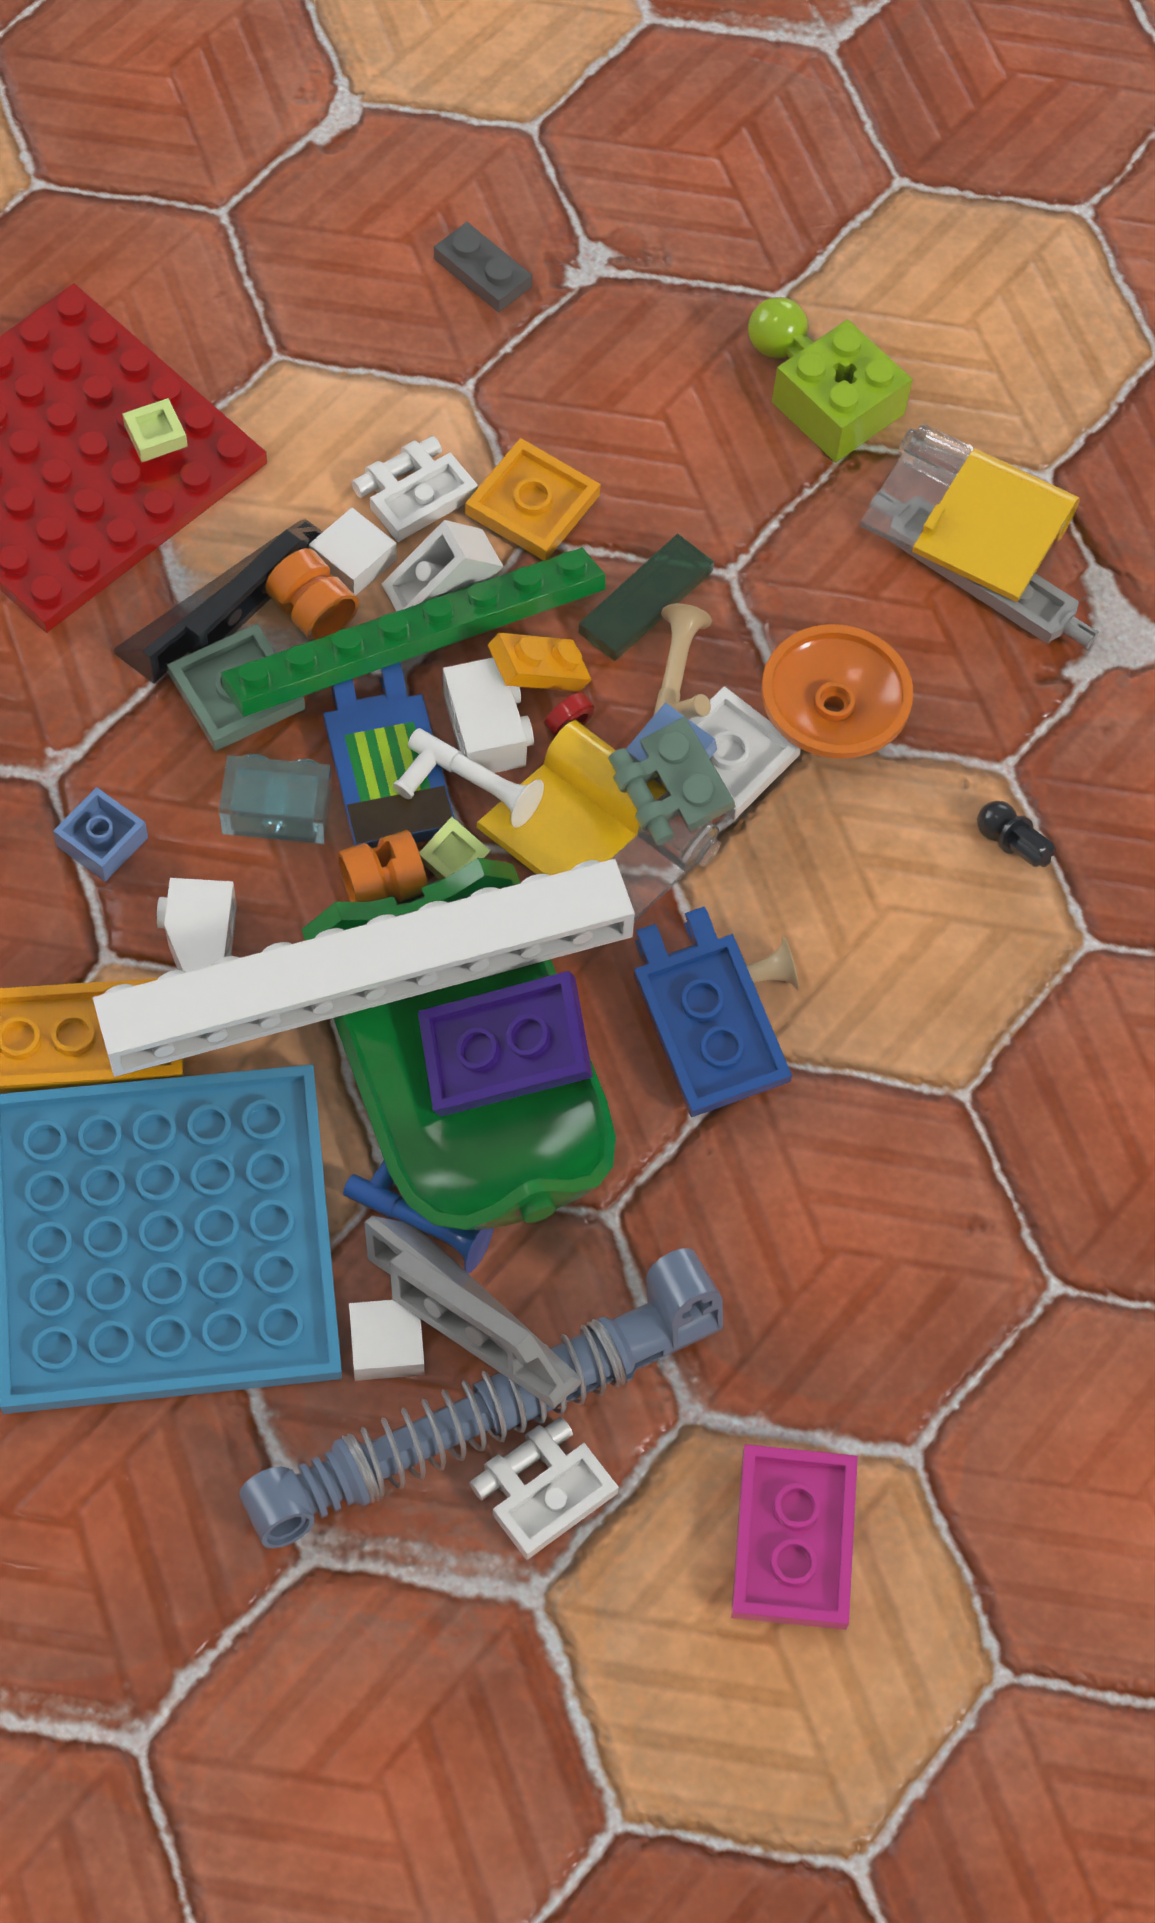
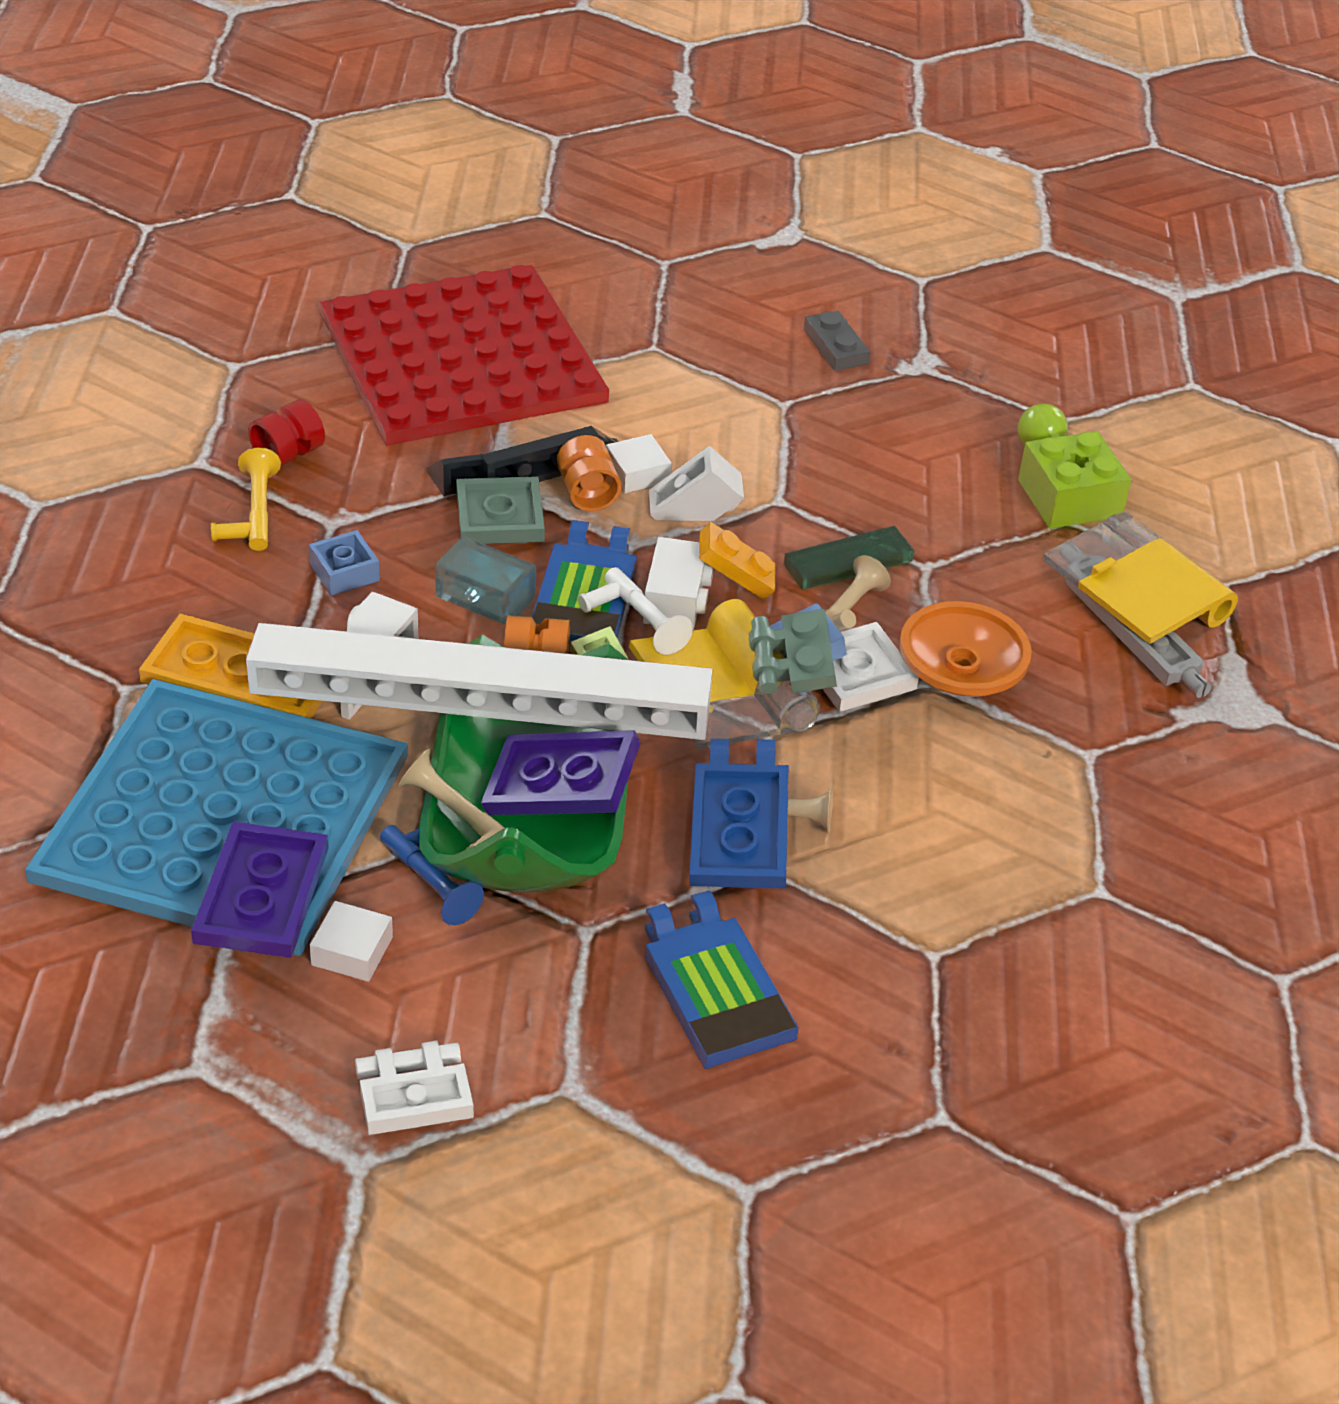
camera: 25 degrees right, 20 degrees down
yellowish green plate [122,398,188,462] -> none
green plate [221,547,606,717] -> none
sand blue piece [239,1248,723,1548] -> none
white plate [351,436,478,542] -> none
light grey wedge [364,1216,582,1409] -> none
light orange plate [465,438,601,561] -> none
red tile [544,692,595,737] -> none
dark pink plate [731,1444,858,1630] -> none
black axle [977,801,1056,867] -> none
none -> dark purple plate [191,821,329,958]
none -> tan piece [398,749,504,850]
none -> tile [645,890,799,1069]

